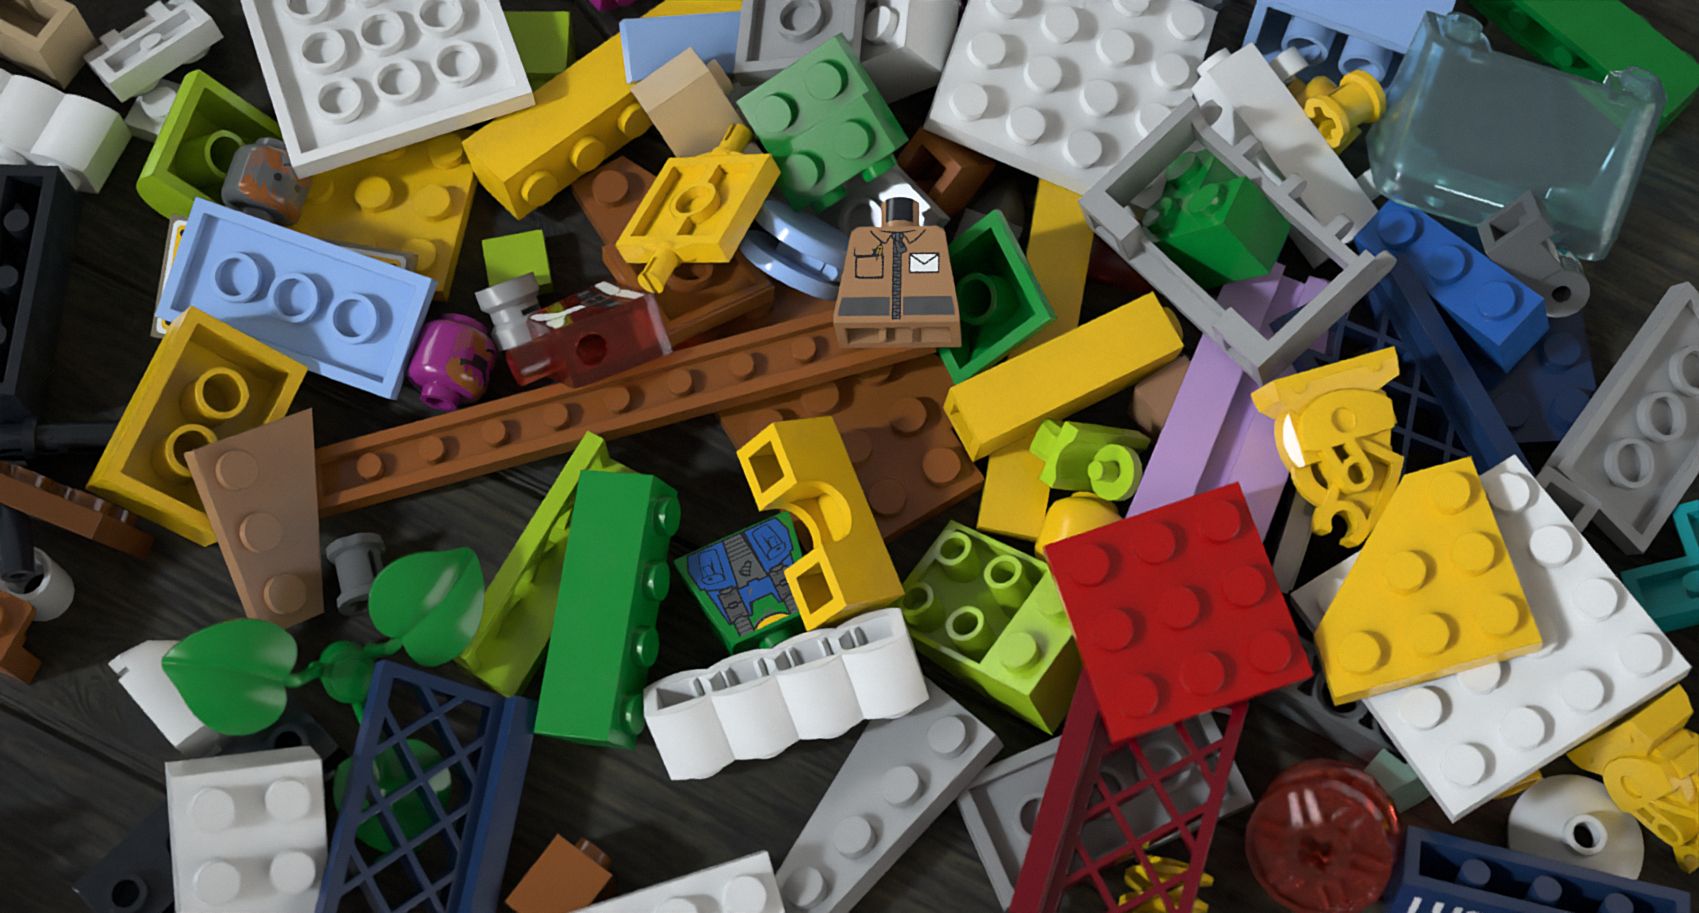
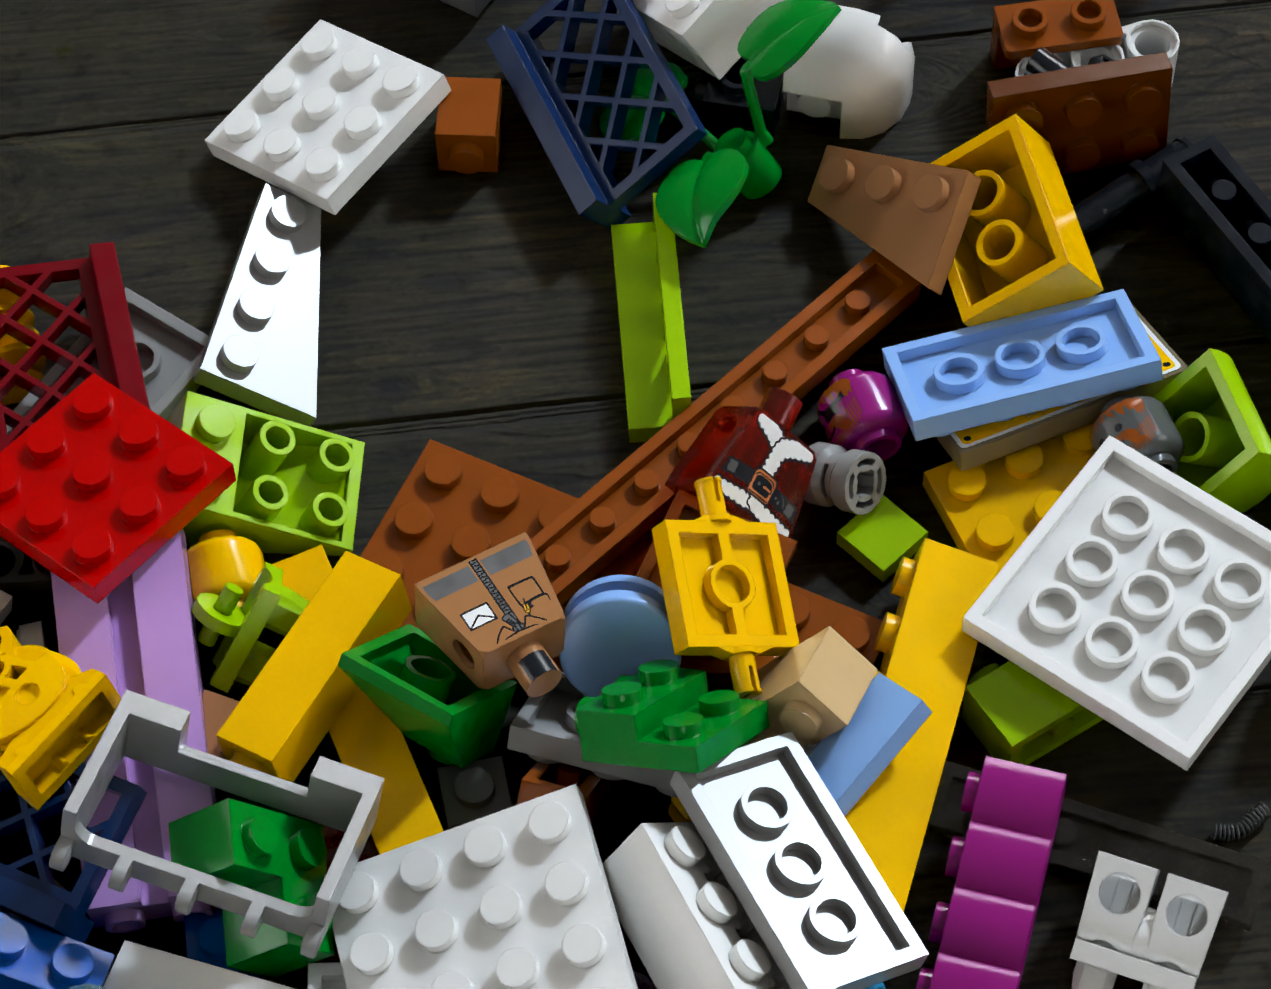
camera: 150 degrees right, 10 degrees down
dark grey bush [326,533,386,616] -> none
green brick [534,470,681,750] -> none
white brick [643,608,929,780] -> none
torso [673,510,807,657] -> none
yellow arch [737,416,905,632] -> none

